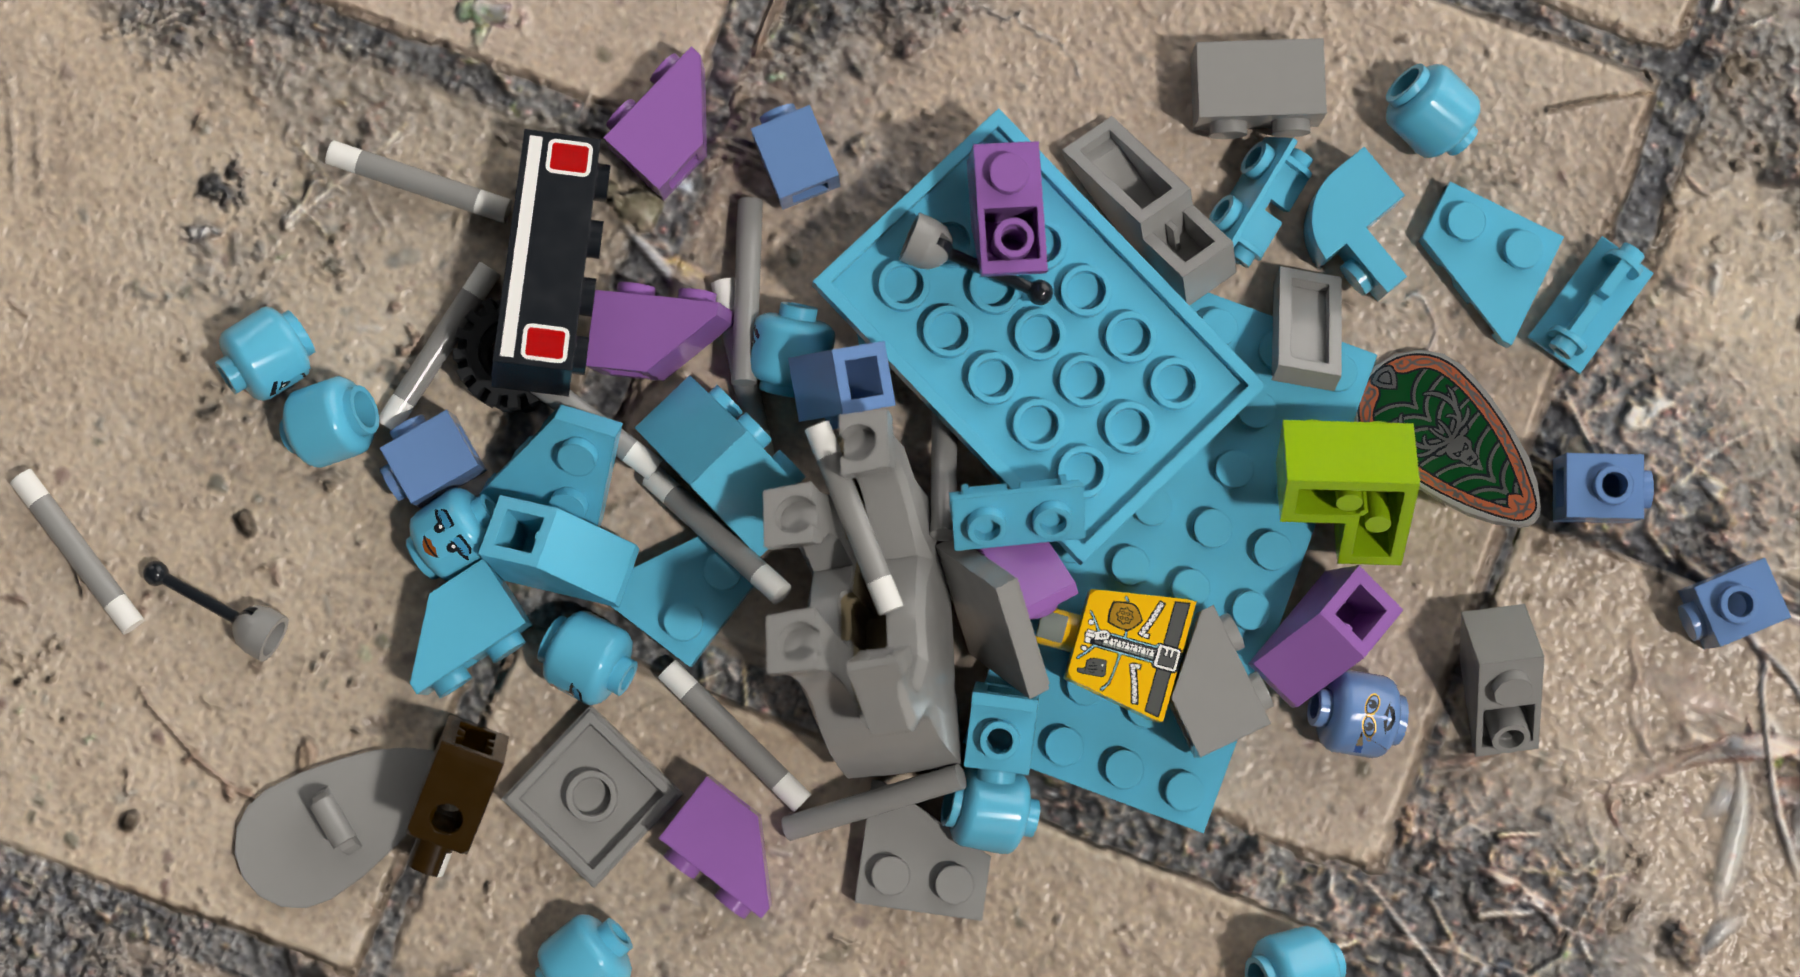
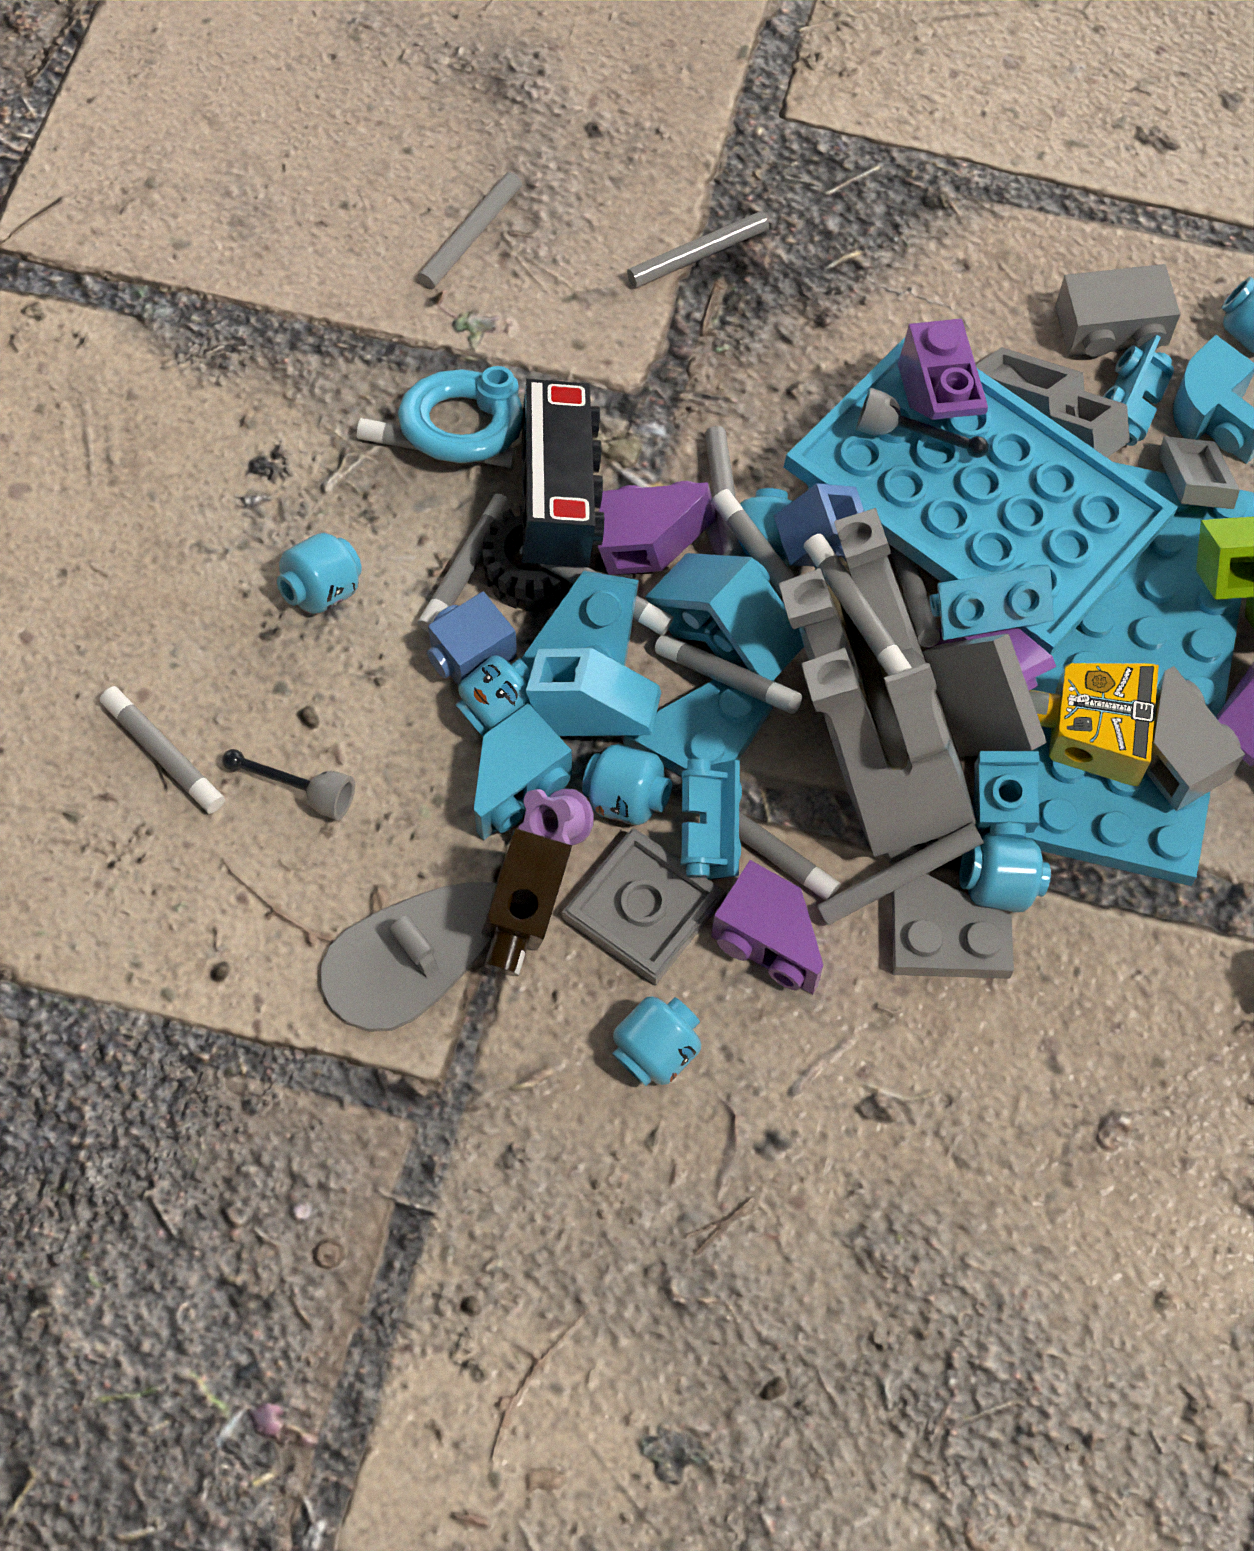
camera: 10 degrees left, 20 degrees down
medium azure head [279,376,379,468] -> none
medium lavender slope [603,46,707,201] -> none
medium blue brick [751,103,840,210] -> none
none -> medium azure piece [397,366,525,463]
none -> lavender brick [518,788,593,846]
none -> medium azure hinge [680,759,742,880]
none -> light grey bar [711,489,794,597]

